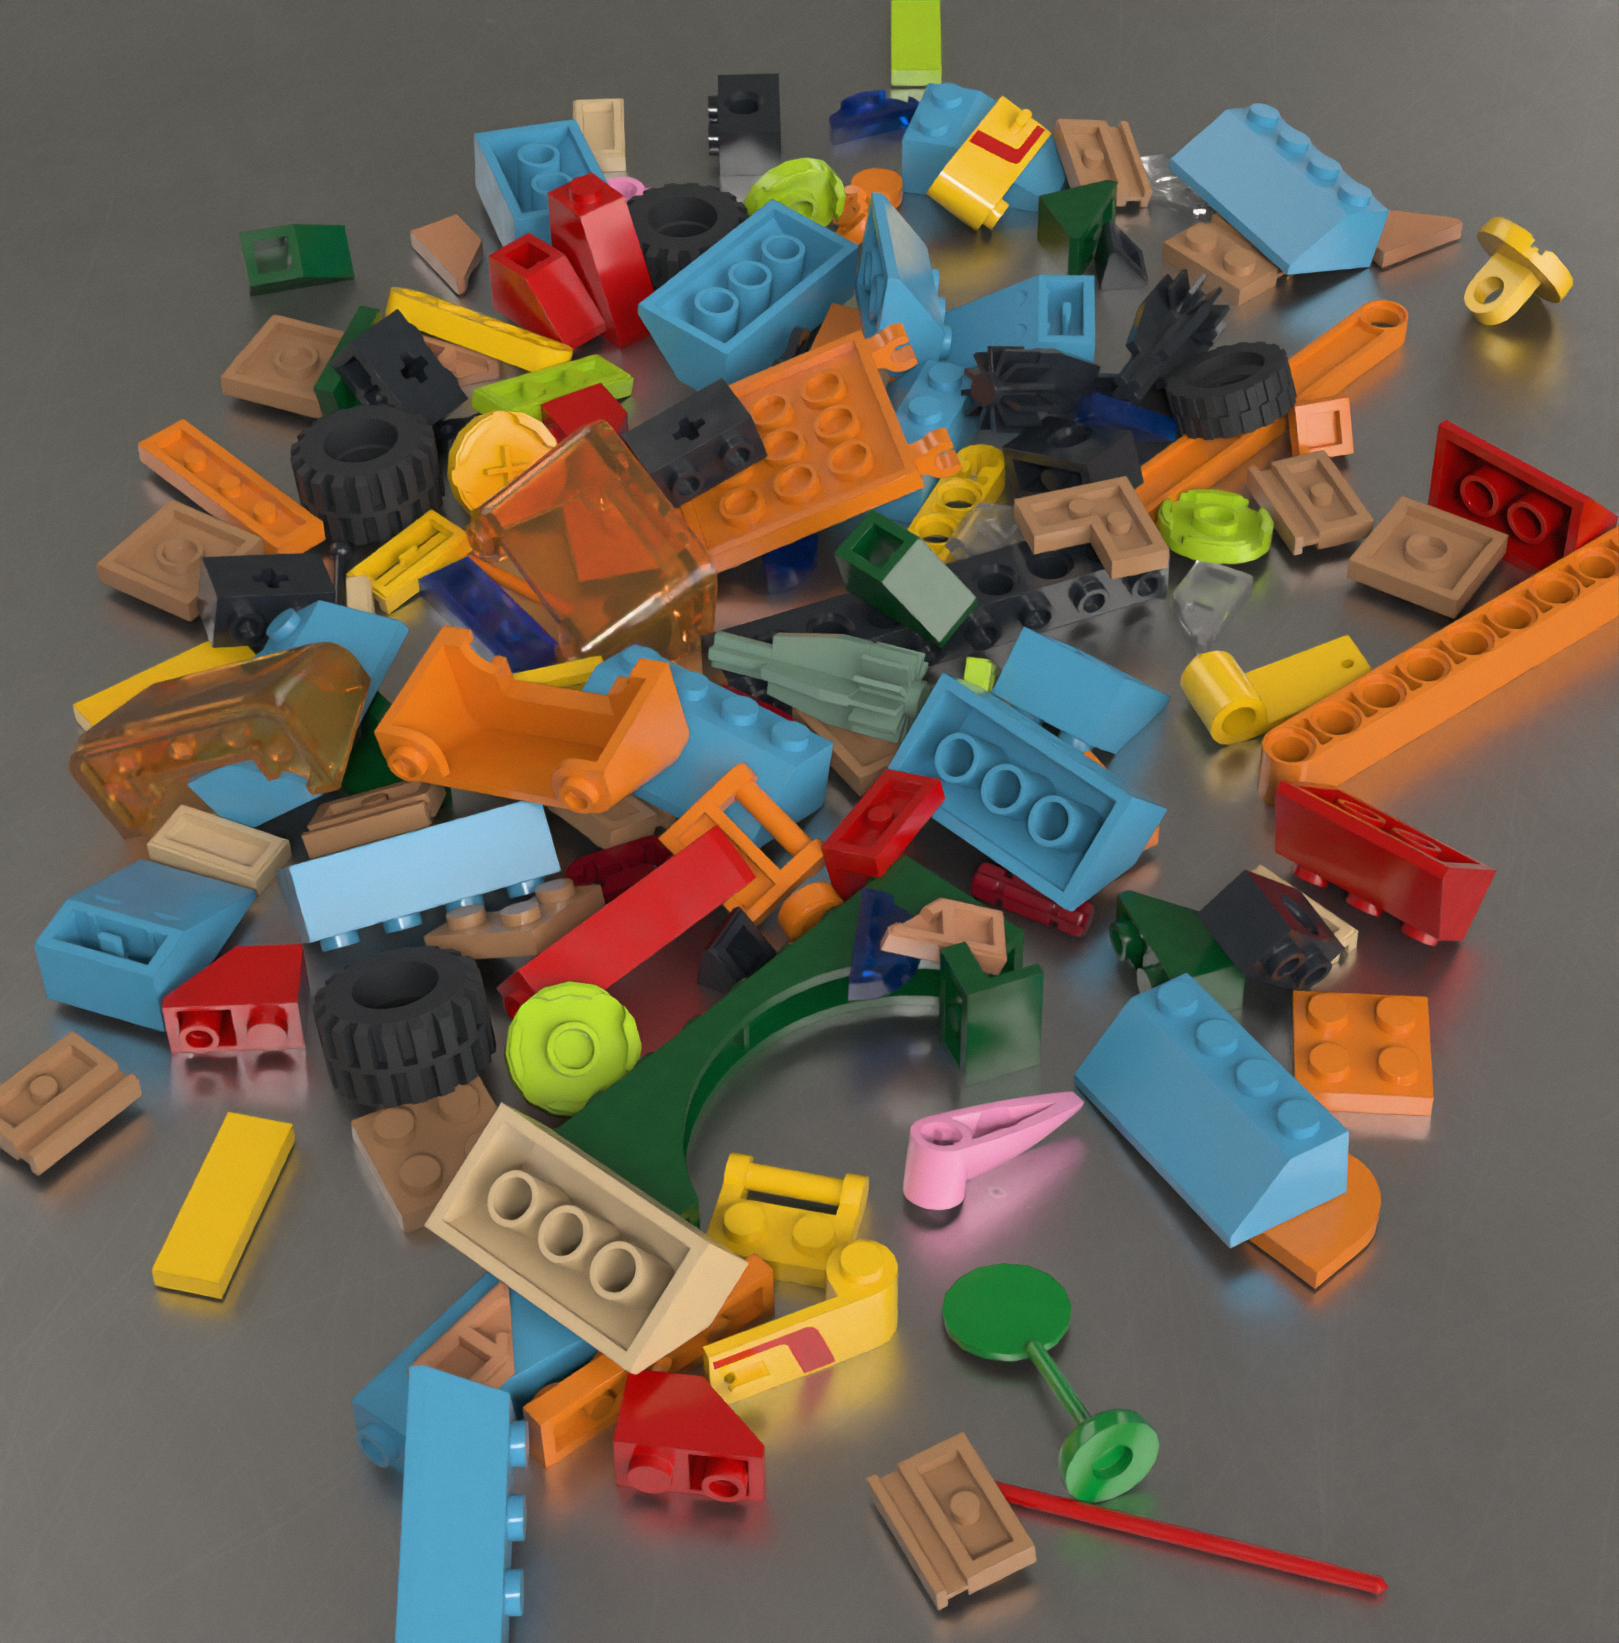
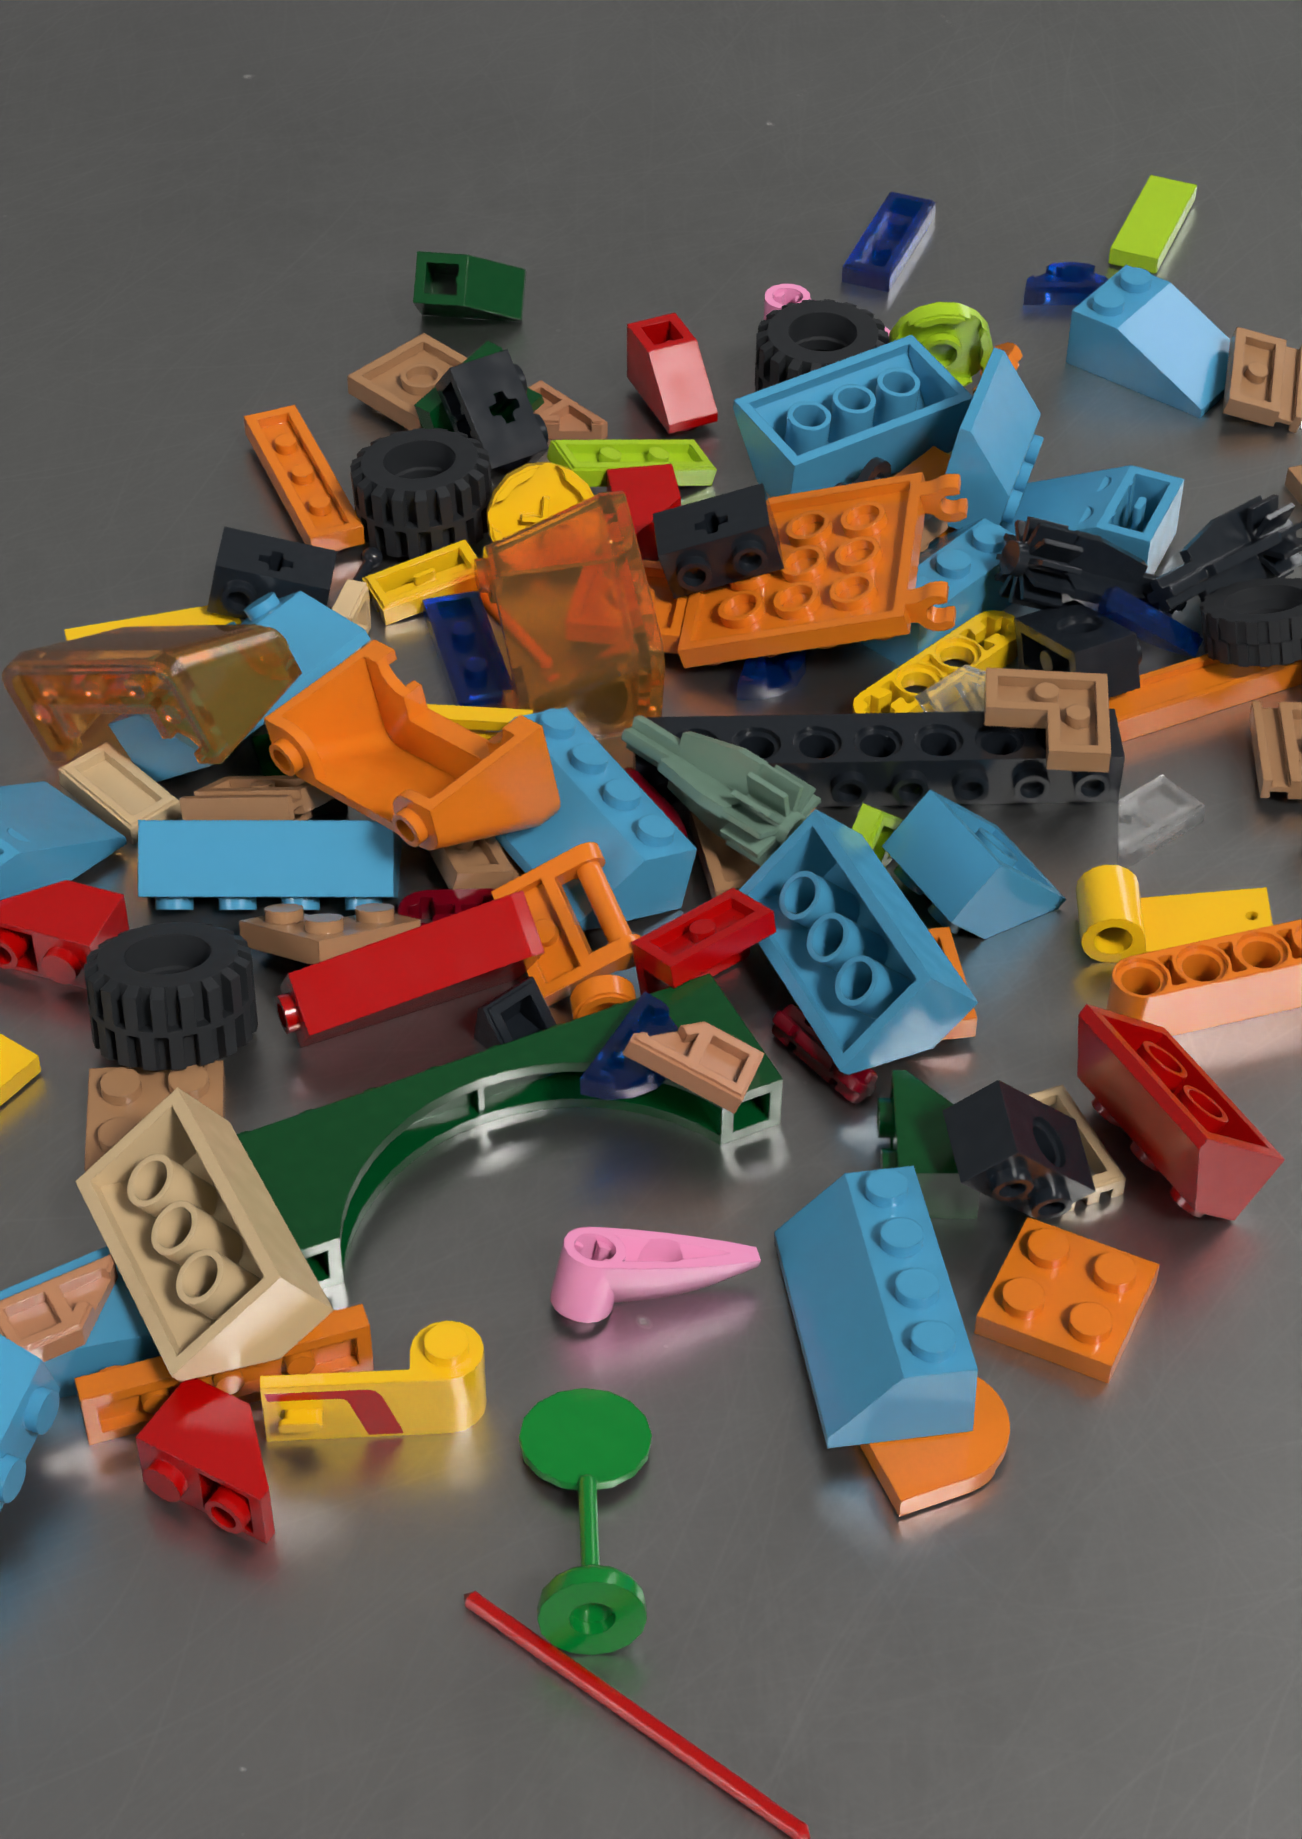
camera: 20 degrees right, 0 degrees up
medium nougat plate [96,499,265,622] -> none
yellow beam [385,287,573,372] -> none
nougat tile [410,214,483,295] -> none
dark azure slope [474,119,608,247] -> none
lime tile [503,981,642,1119] -> none
red slope [547,172,654,350] -> none
tan tile [573,98,626,172] -> none
yellow plate [706,1152,869,1289] -> none
black brick [708,73,782,176] -> none
dark green slope [834,509,978,648] -> none
orange tile [851,168,903,212] -> none
medium nougat plate [866,1432,1037,1610] -> none
yellow door [926,95,1052,232] -> none
dark green panel [939,941,1044,1088] -> none
dark green slope [1037,180,1118,275] -> none
black slope [1094,220,1148,290] -> none
lime tile [1156,489,1274,564] -> none
none -> clear blue tile [842,192,936,292]

